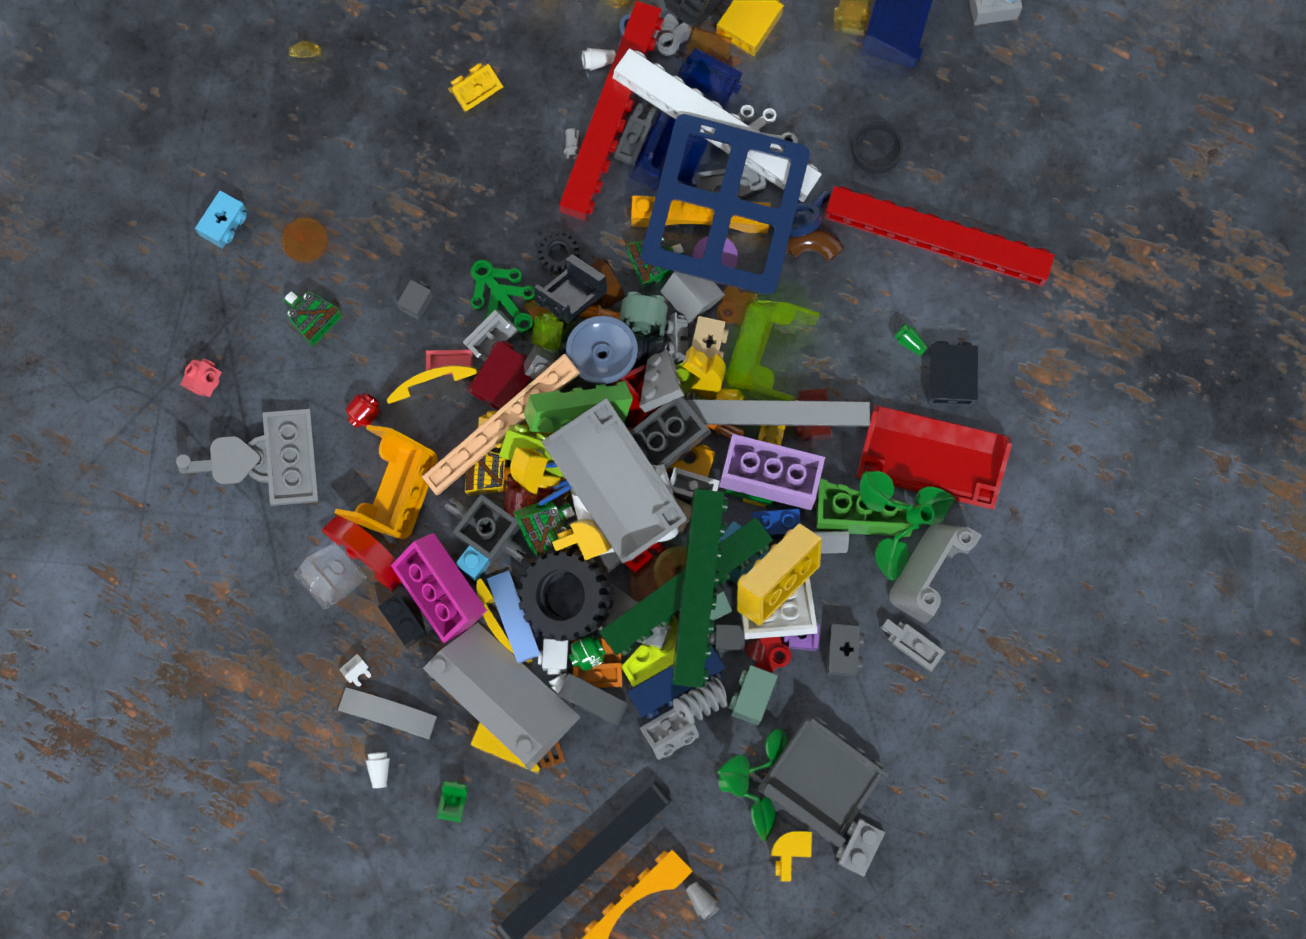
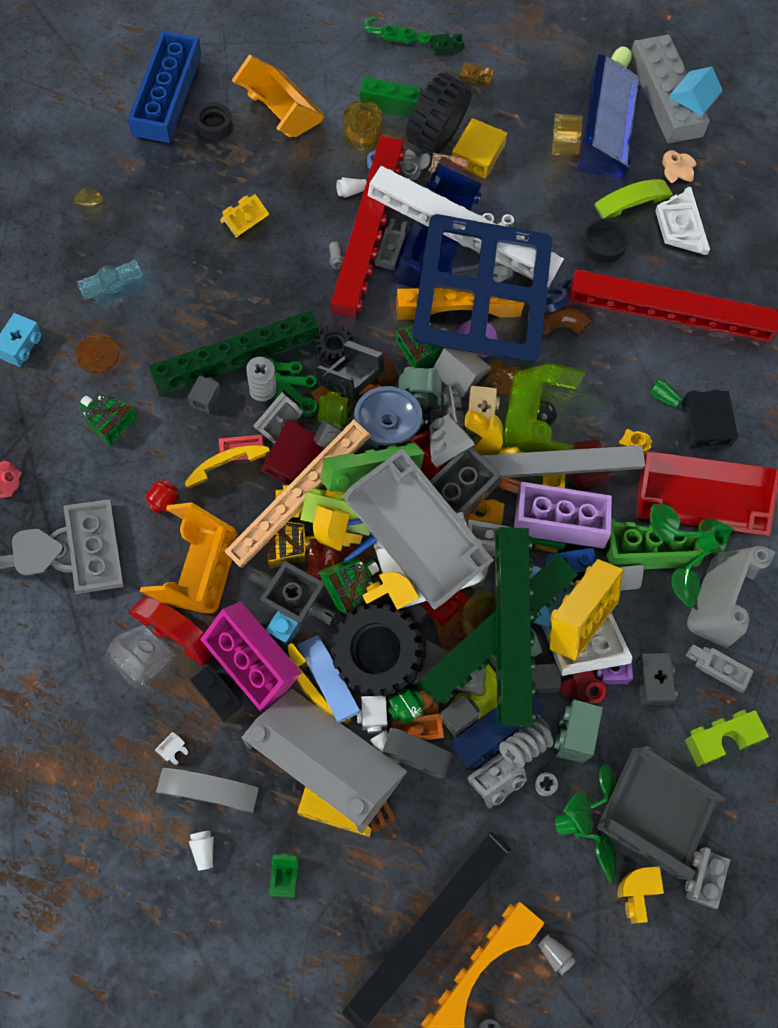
camera: 10 degrees left, 10 degrees down
none -> clear light blue piece [77,260,143,300]
none -> dark green brick [148,310,319,396]
none -> light grey piece [246,357,277,402]
none -> dark grey brick [440,695,479,738]
none -> black piece [530,401,557,428]
none -> light grey bush [534,772,558,796]
none -> lime slope [594,179,673,219]
none -> yellow animal [619,429,652,451]
none -> white wing [655,187,710,255]
none -> light nougat plate [662,150,697,183]
none -> lime arch [685,709,769,767]

